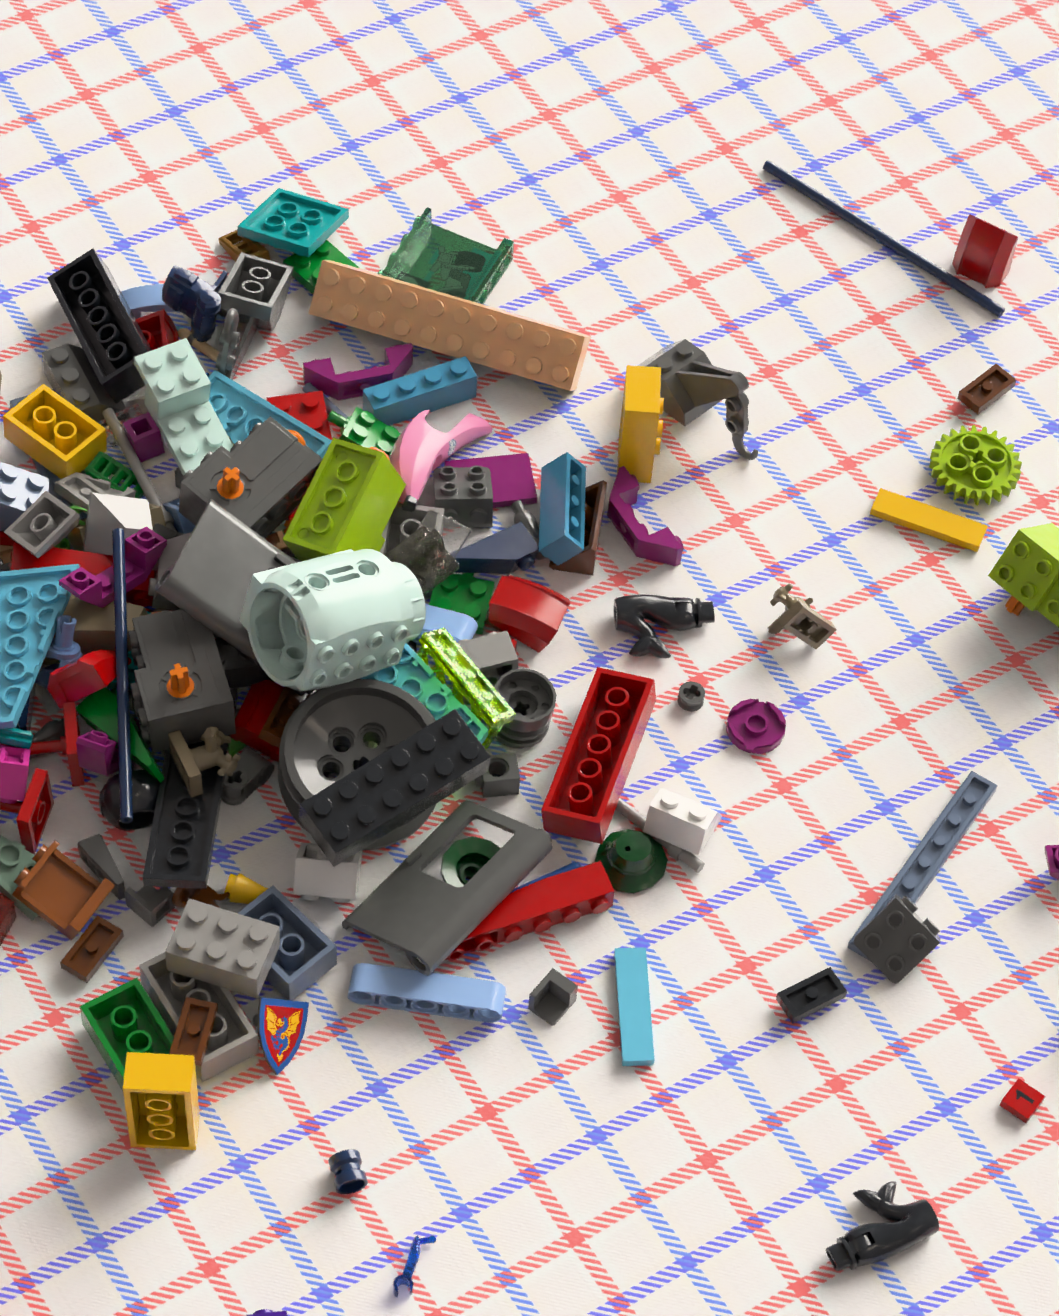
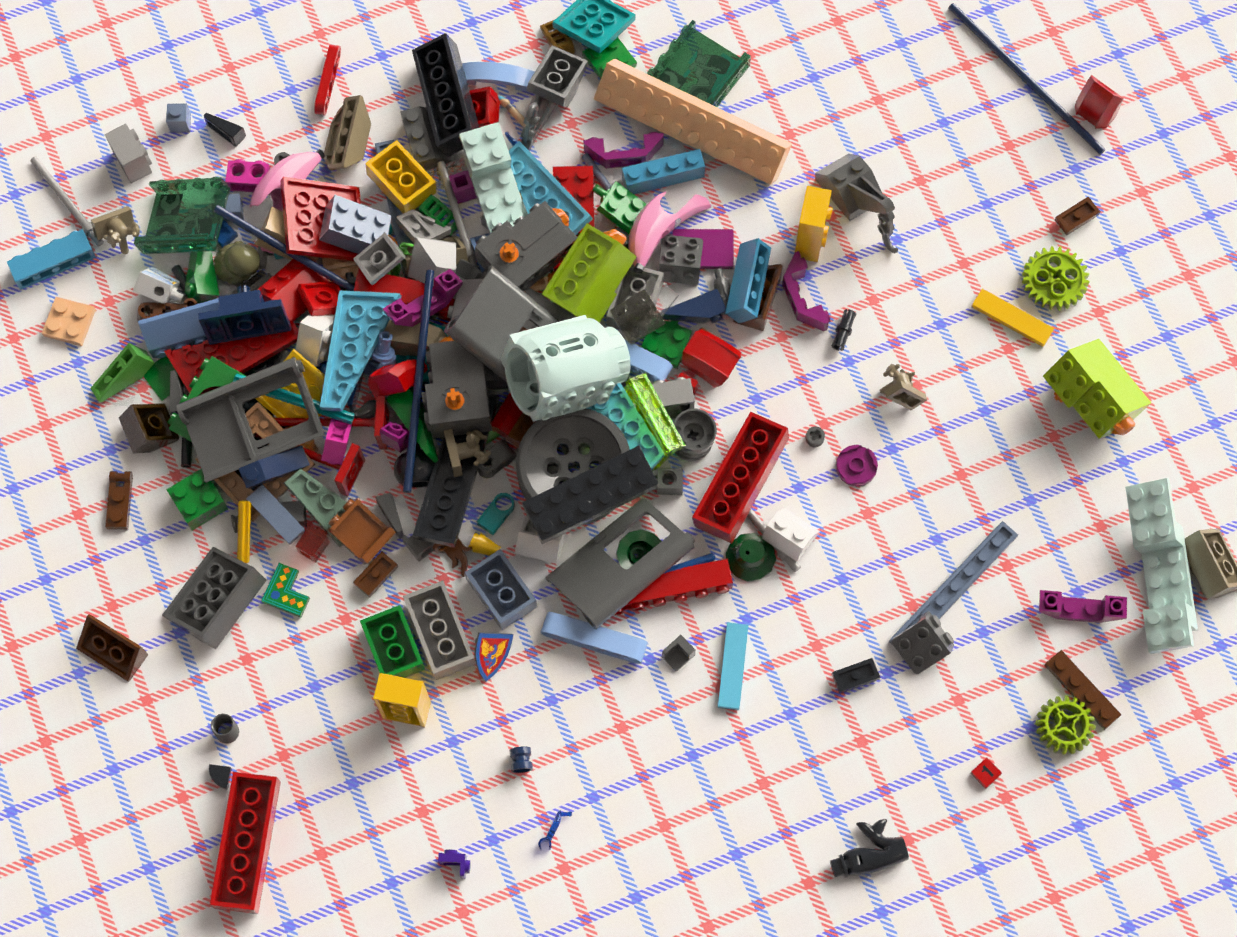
camera: 15 degrees right, 15 degrees up
dark blue piece [162,265,228,342] -> none
light grey brick [165,899,280,998] -> none
reddish brown plate [169,997,218,1066] -> none
black piece [613,594,715,658] -> none
none -> teal piece [476,493,515,536]
none -> black pin [831,309,857,351]

